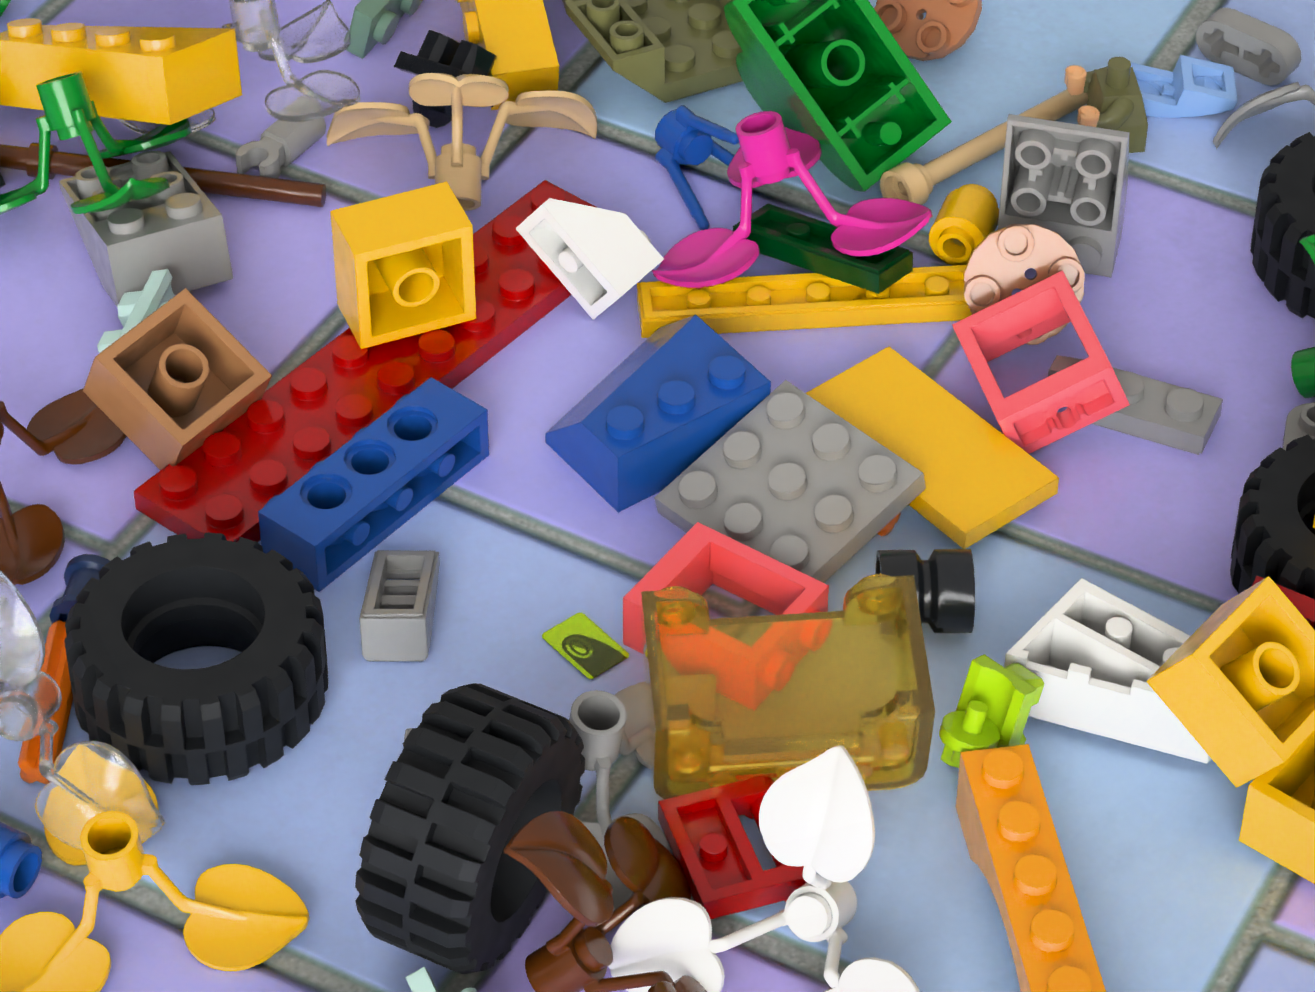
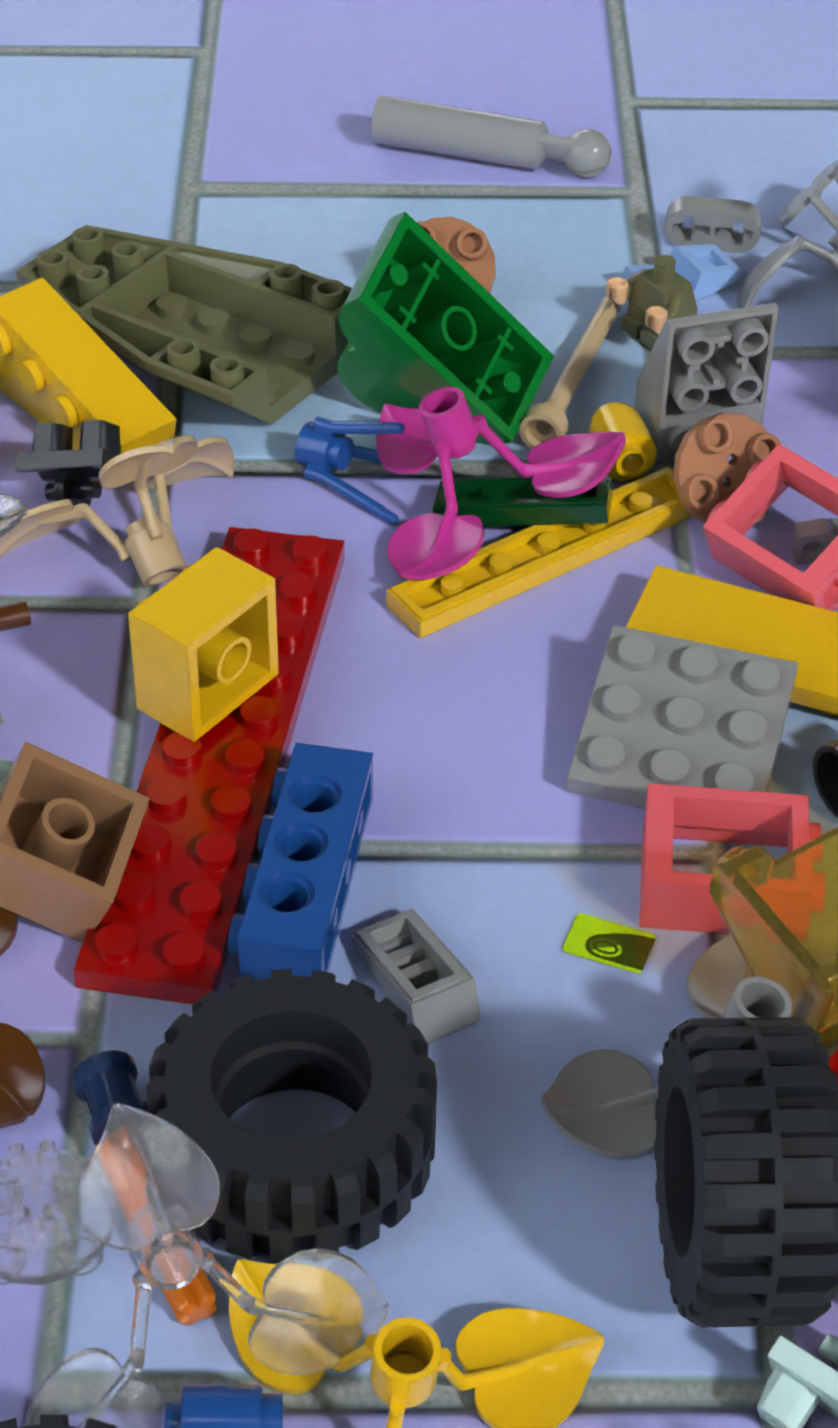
camera: 30 degrees left, 0 degrees up
white slope [515,198,664,320] -> none
blue wedge [545,315,771,513] -> none

